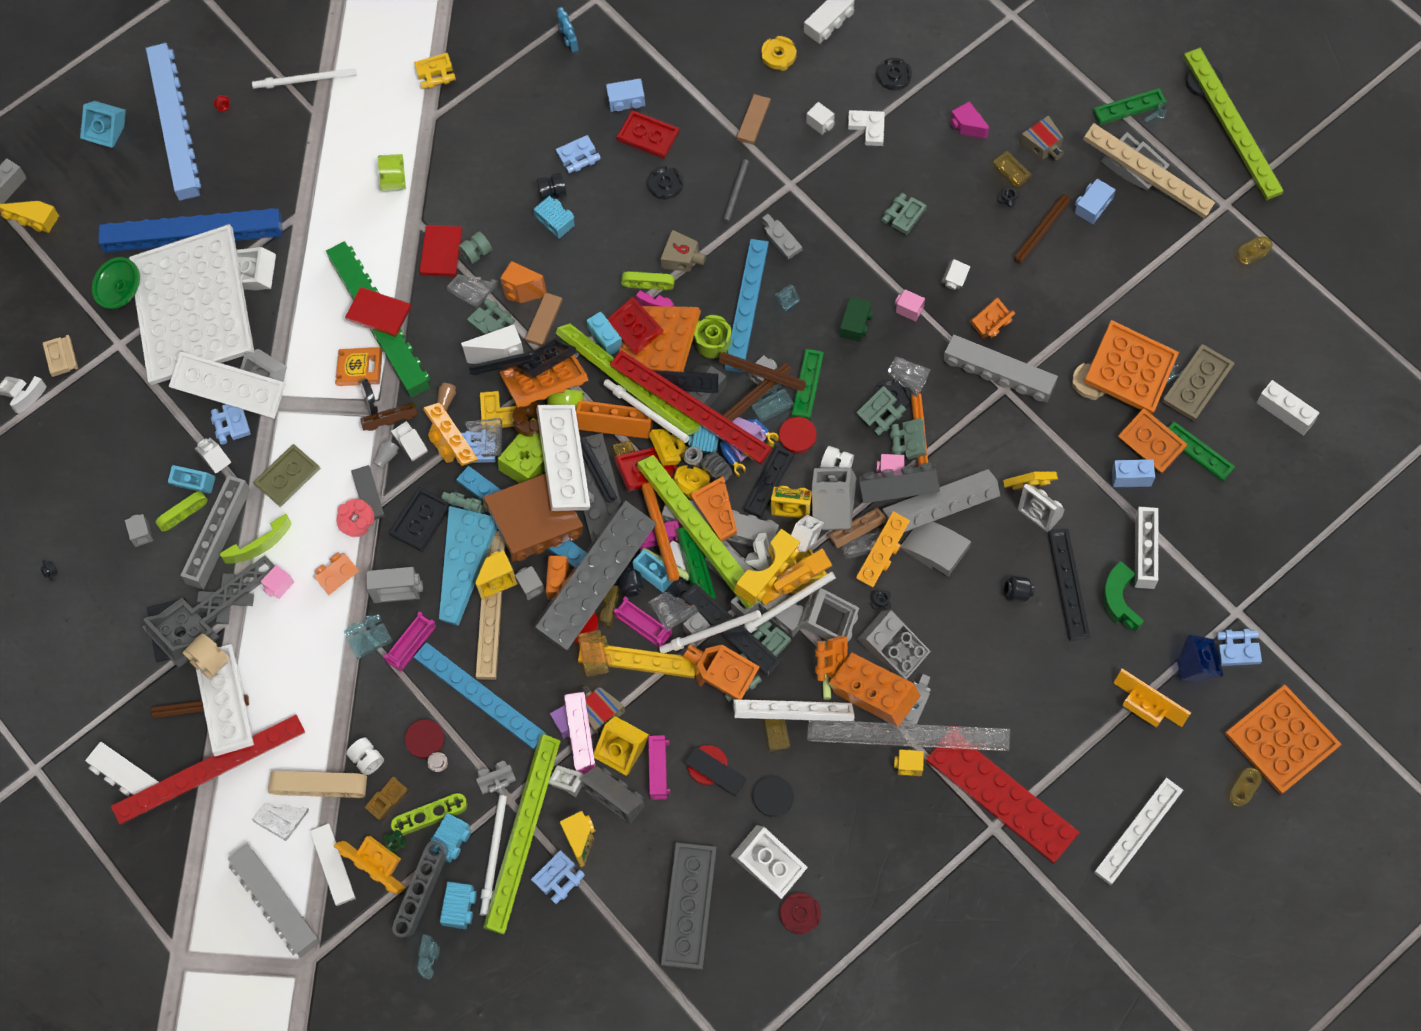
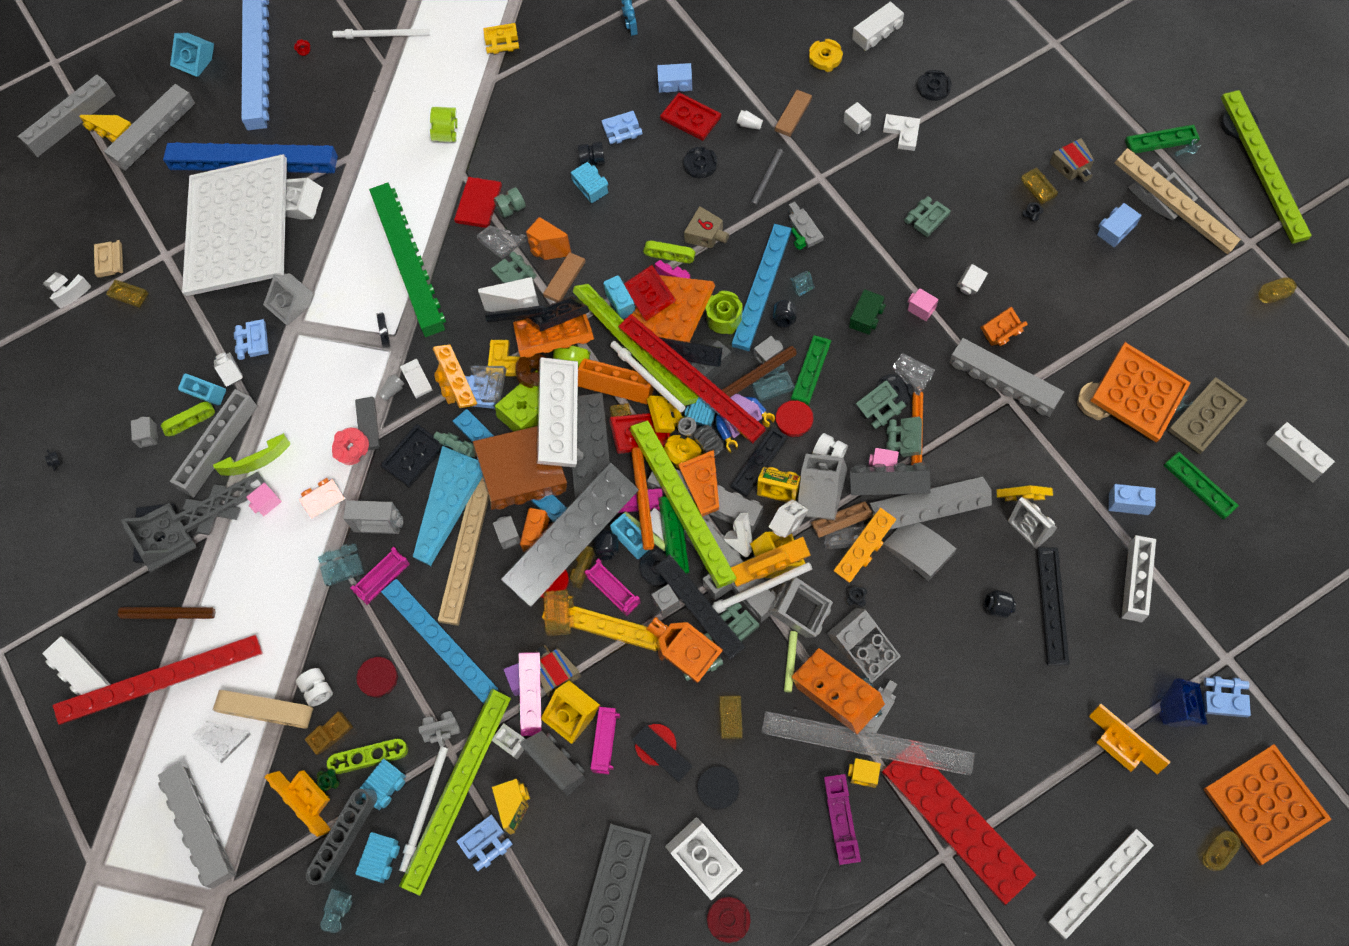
camera: 10 degrees right, 0 degrees up
green dish [92,257,140,309] -> none
white plate [169,351,286,419] -> none
tan brick [182,633,230,680] -> none
white plate [196,644,254,756] -> none
olive tile [253,444,321,507] -> none
white tile [310,823,356,906] -> none
orange container [335,347,383,386] -> none
red tile [345,287,411,337] -> none
reddish brown plate [360,402,418,431] -> none
tile [427,751,448,772] -> none
medium nougat cone [437,383,457,412] -> none
yellow slope [475,551,517,600] -> none
black axle [580,437,617,503] -> none
clear wing [649,592,699,631] -> none
white bar [659,610,761,653] -> none
reddish brown axle [719,352,806,391] -> none
white tile [733,700,854,721] -> none
yellow arch [734,529,800,605] -> none
orange plate [815,635,848,681] -> none
dark pink slope [950,102,989,139] -> none
reddish brown axle [1014,194,1070,263] -> none
green arch [1103,561,1144,633] -> none
orange plate [1118,408,1188,474] -> none
none -> light grey brick [104,84,195,171]
none -> clear yellow plate [106,280,148,308]
none -> white cone [737,110,763,130]
none -> black head [773,300,797,327]
none -> green hand [791,227,806,250]
none -> magenta slope [824,774,861,865]

